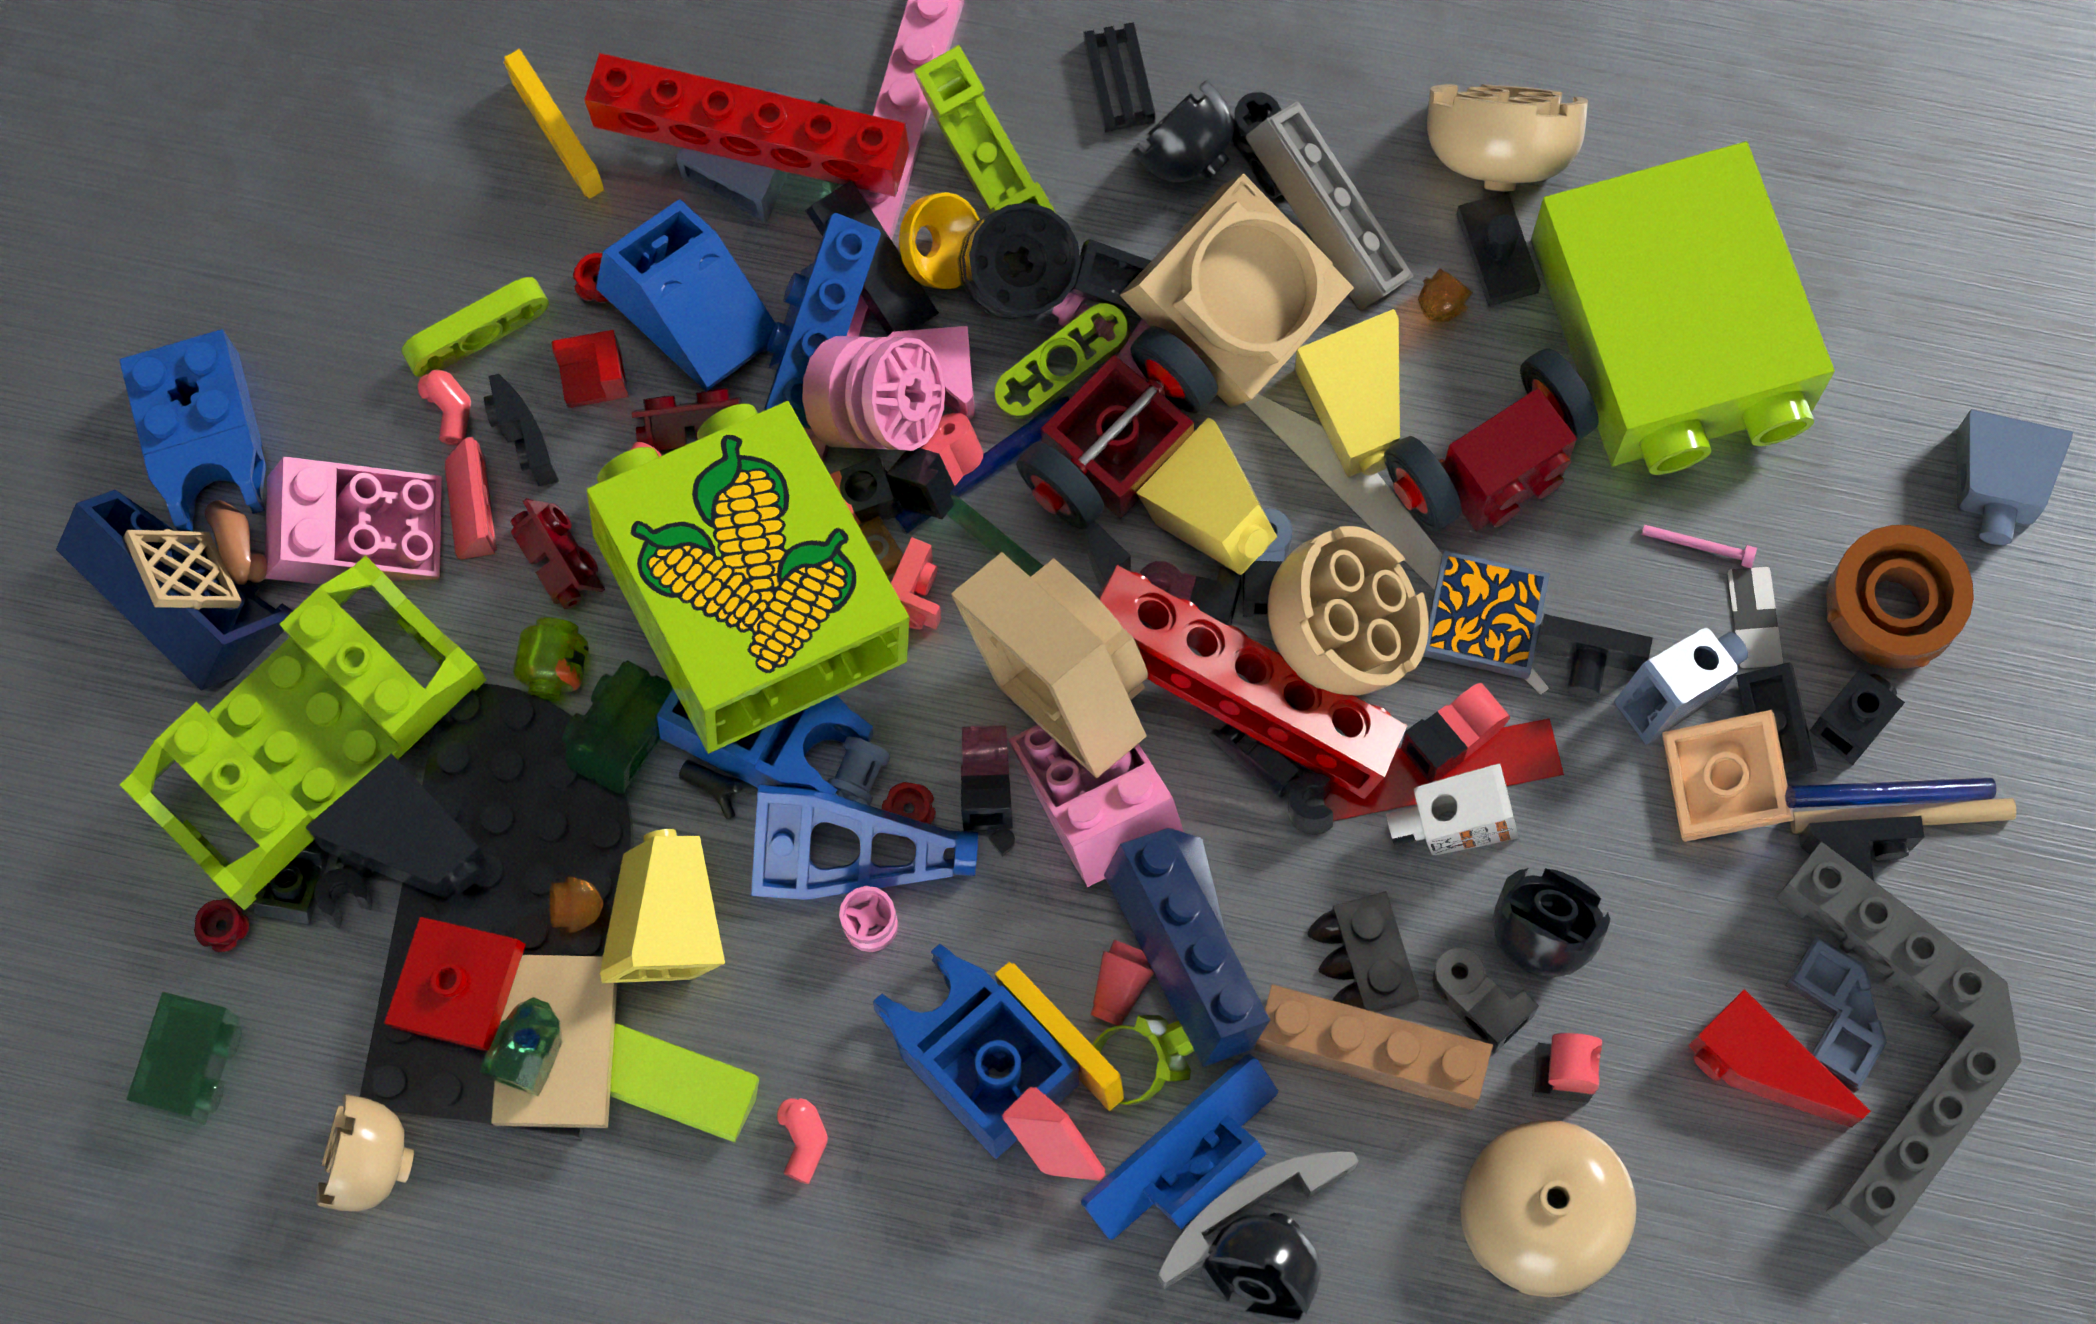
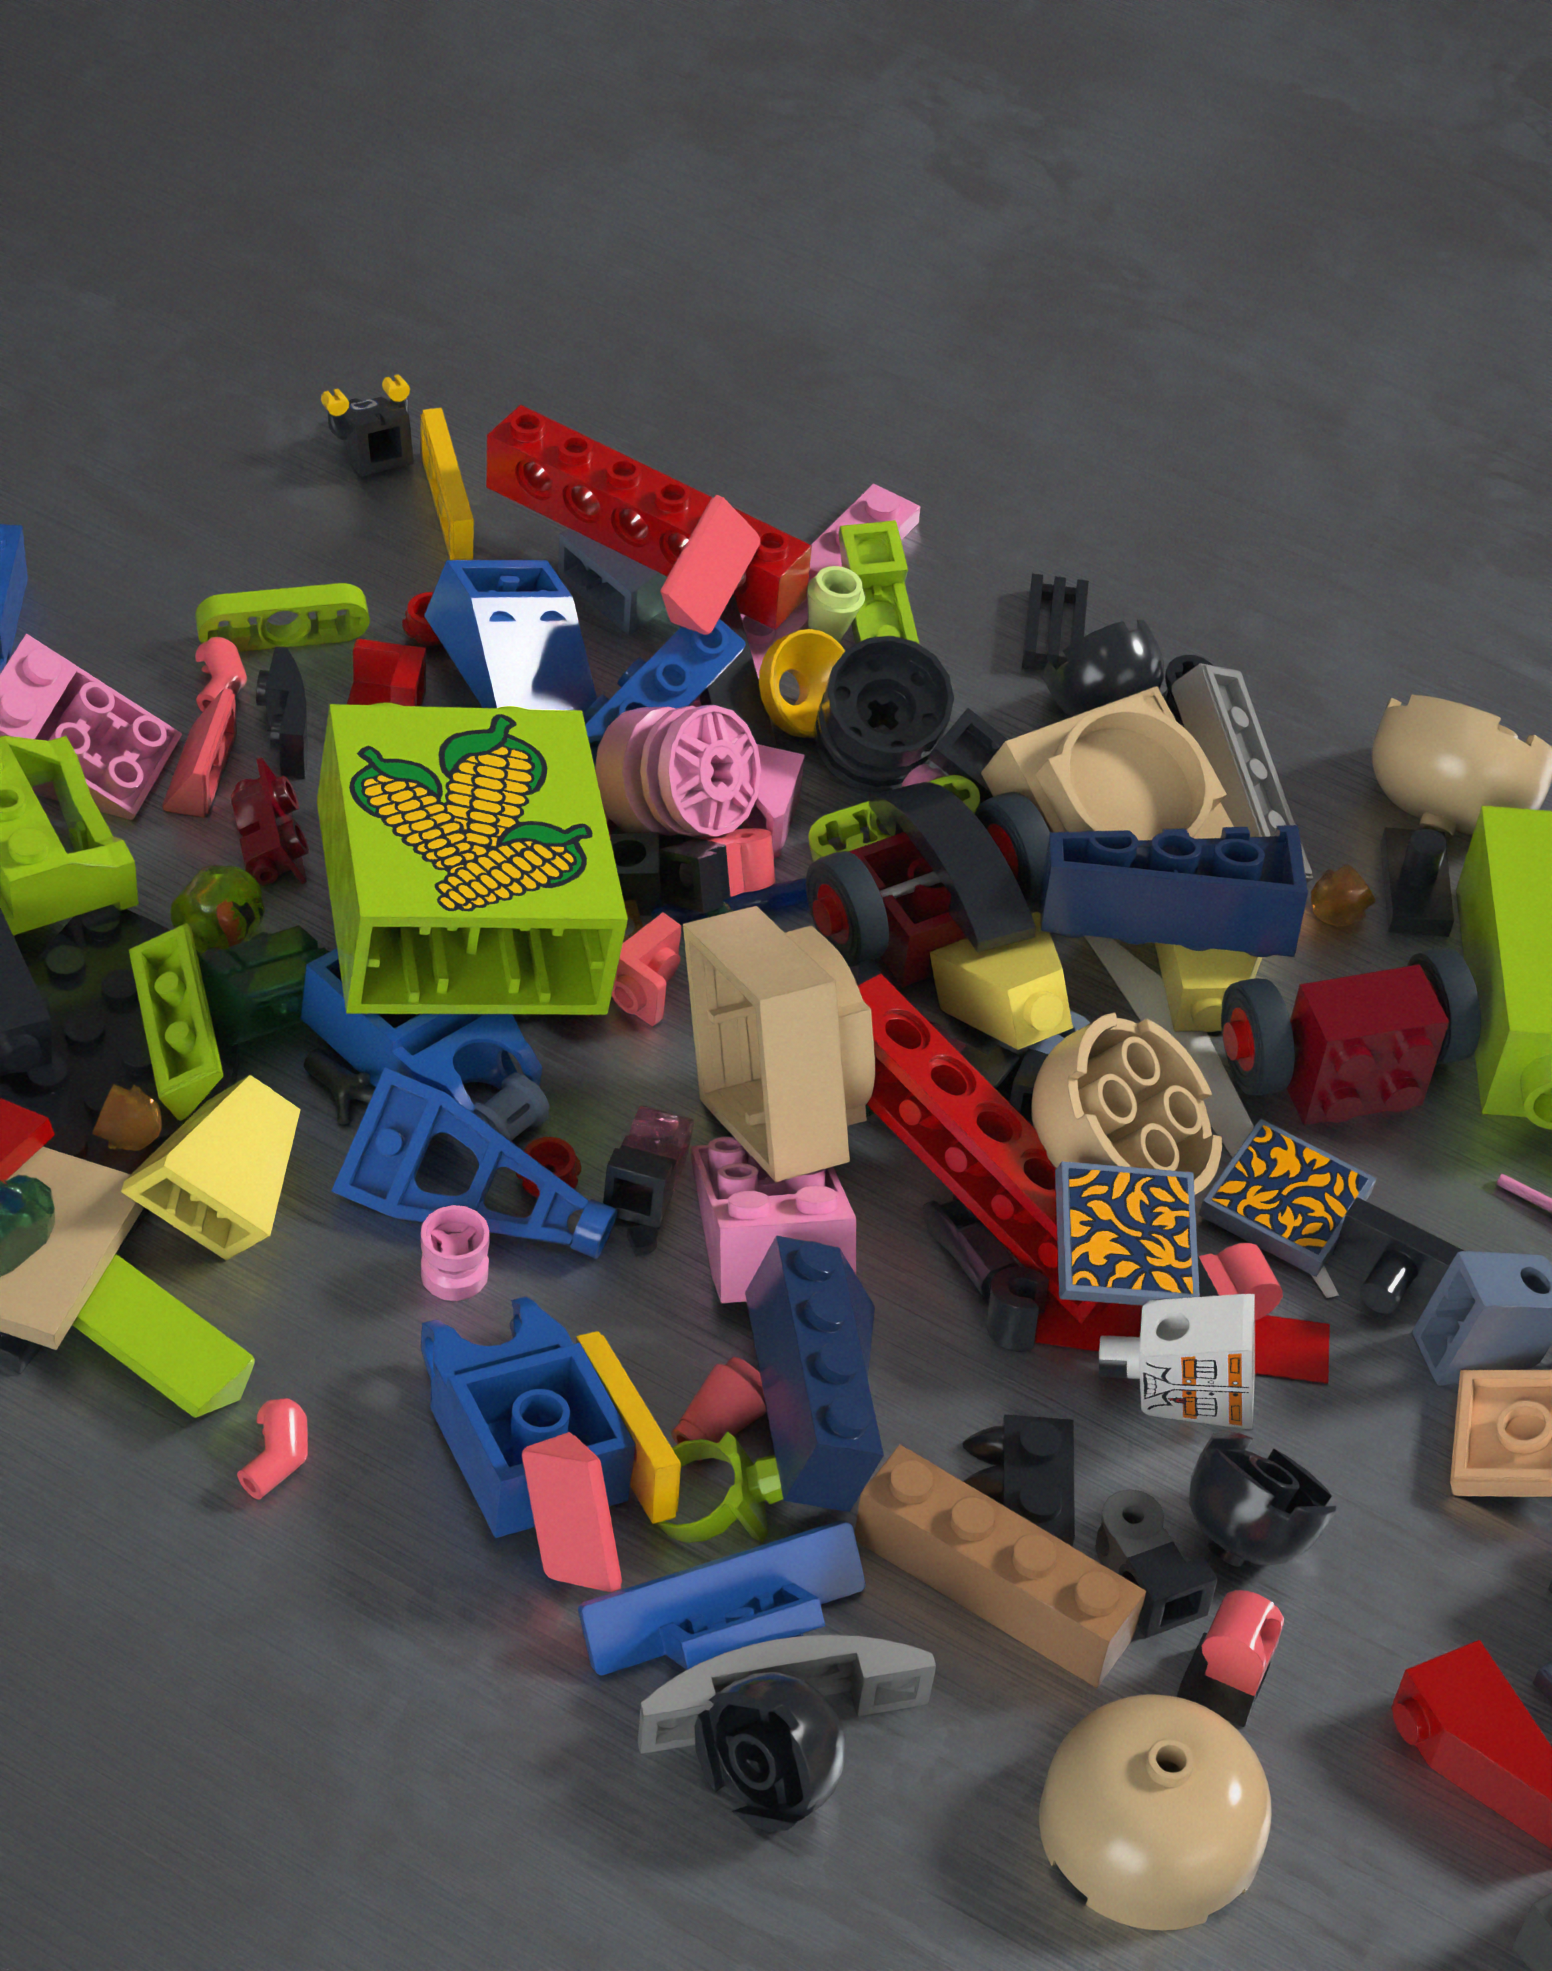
camera: 10 degrees right, 25 degrees down
none -> lime slope [129,923,224,1121]
none -> black piece [321,374,414,477]
none -> coral slope [660,495,760,635]
none -> yellowish green cone [808,566,865,643]
none -> black slope [869,782,1036,952]
none -> dark blue wedge [1039,825,1308,957]
none -> tile [1055,1161,1200,1305]

